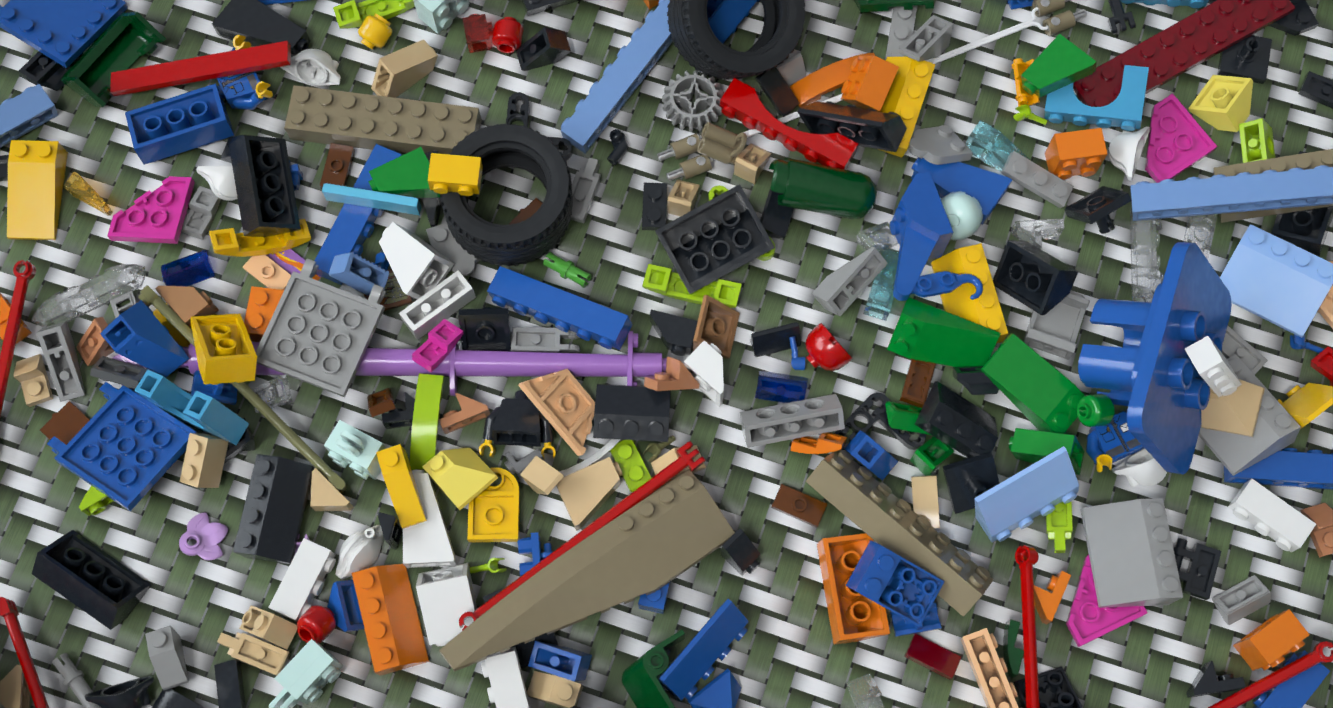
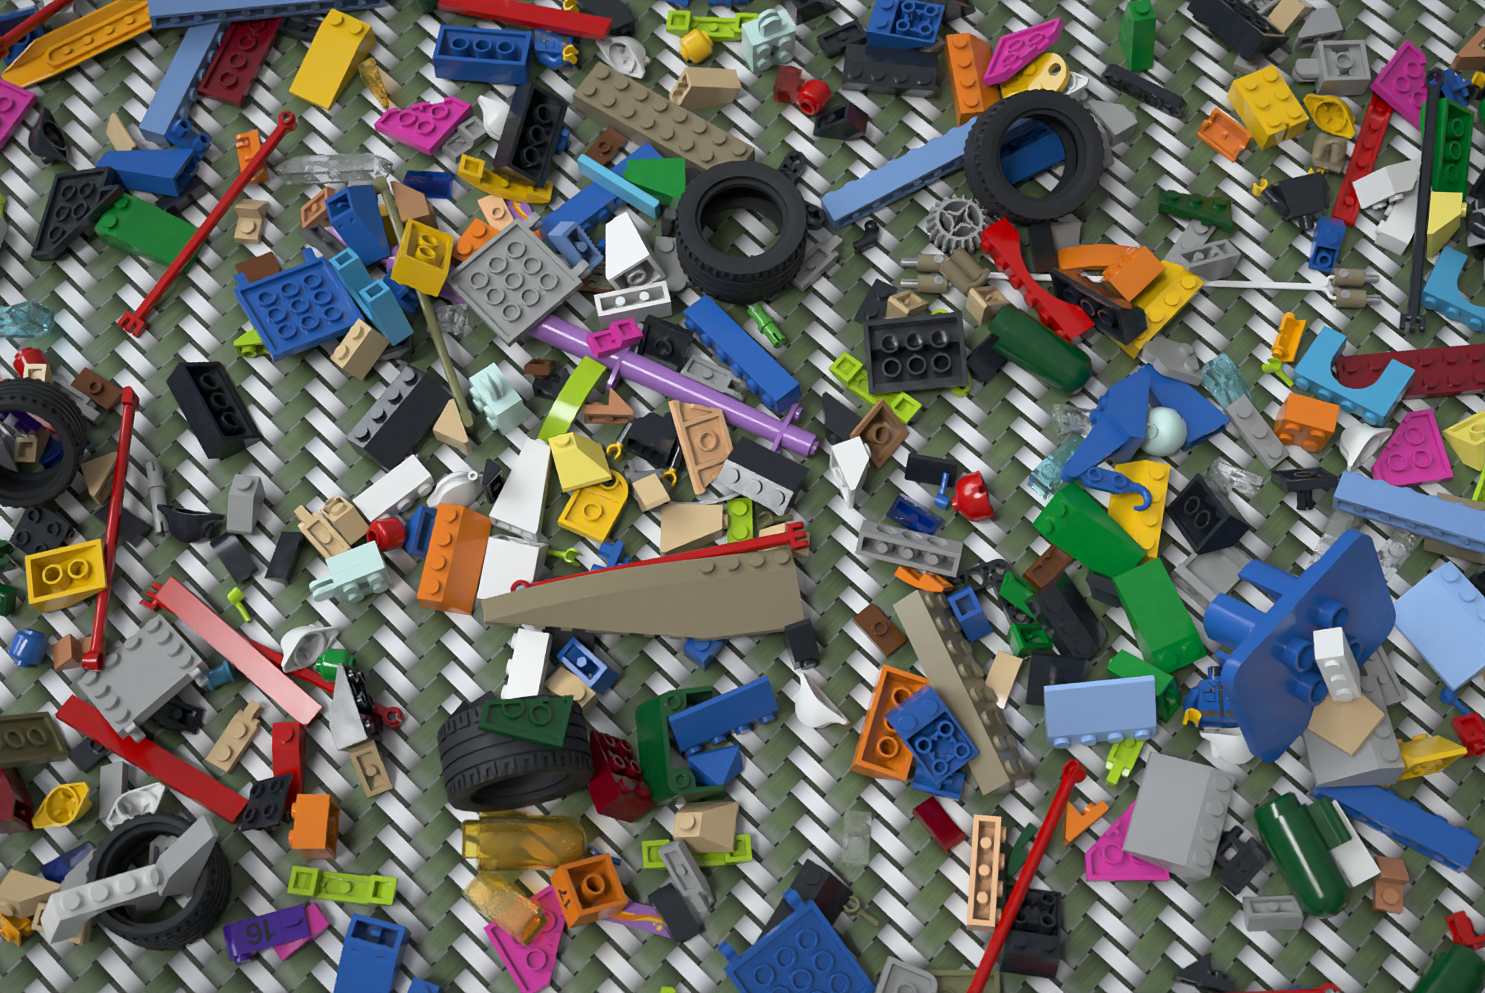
camera: 25 degrees right, 5 degrees down
light grey slope [36,321,85,402] -> none
lavender plate [179,513,229,560] -> none
yellow slope [376,444,427,529] -> none
yellow brick [428,153,483,196] -> none
nougat slope [644,357,699,391] -> none
light grey slope [812,247,888,316] -> none
green slope [1021,33,1096,98] -> none
green head [1076,394,1115,427] -> none
orange brick [1233,609,1310,671] -> none
none -> white hat [792,673,850,728]
none -> dark green piece [1252,791,1352,919]

